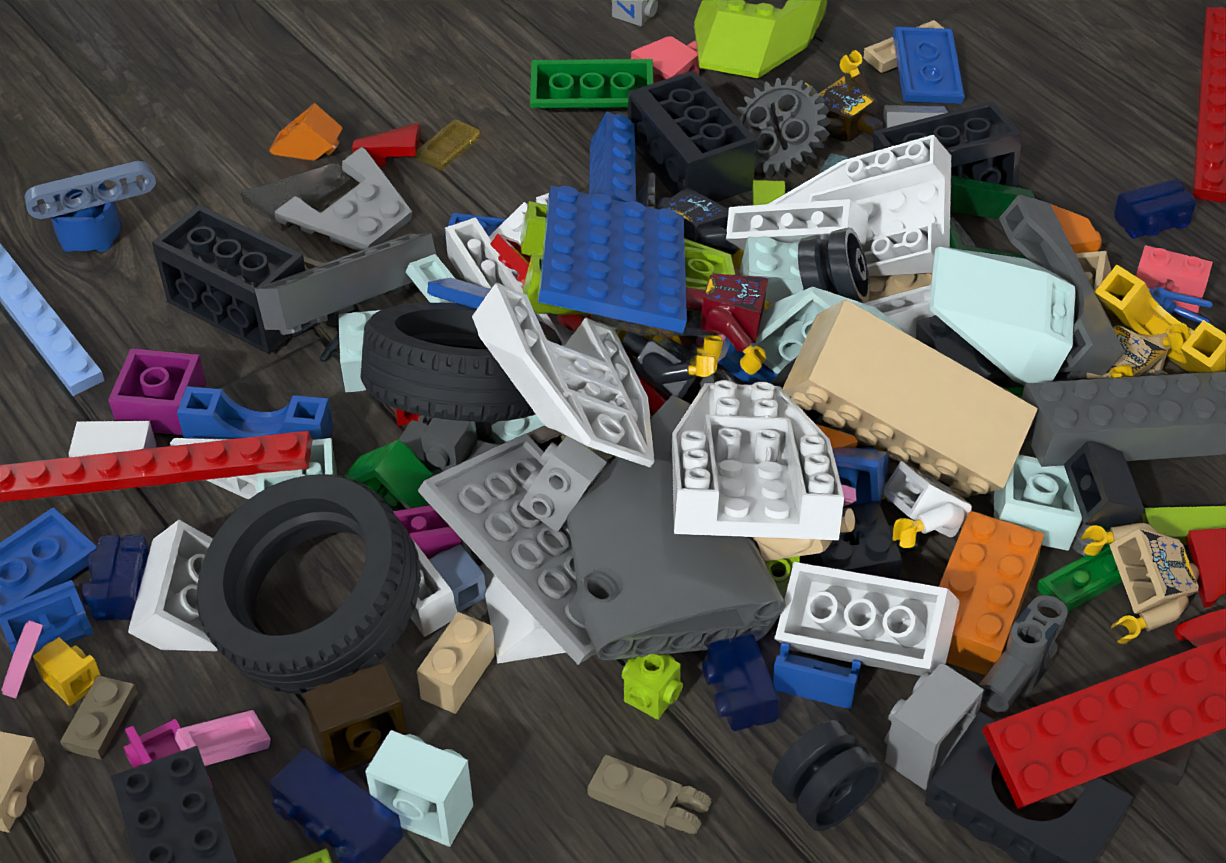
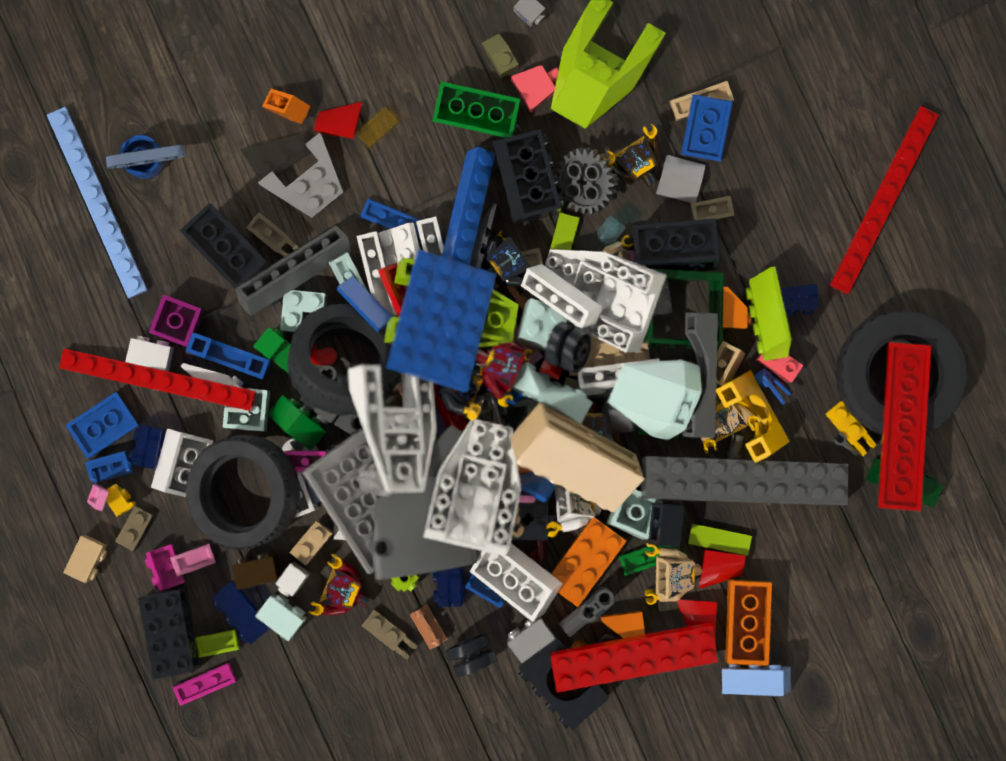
camera: 15 degrees right, 40 degrees up
none -> green brick [253,327,291,373]
none -> white brick [276,562,311,596]
none -> torso [309,554,371,616]
none -> nougat hinge [410,604,448,650]
none -> olive slope [481,34,518,78]
none -> orange slope [601,611,645,638]
none -> lime slope [746,267,791,361]

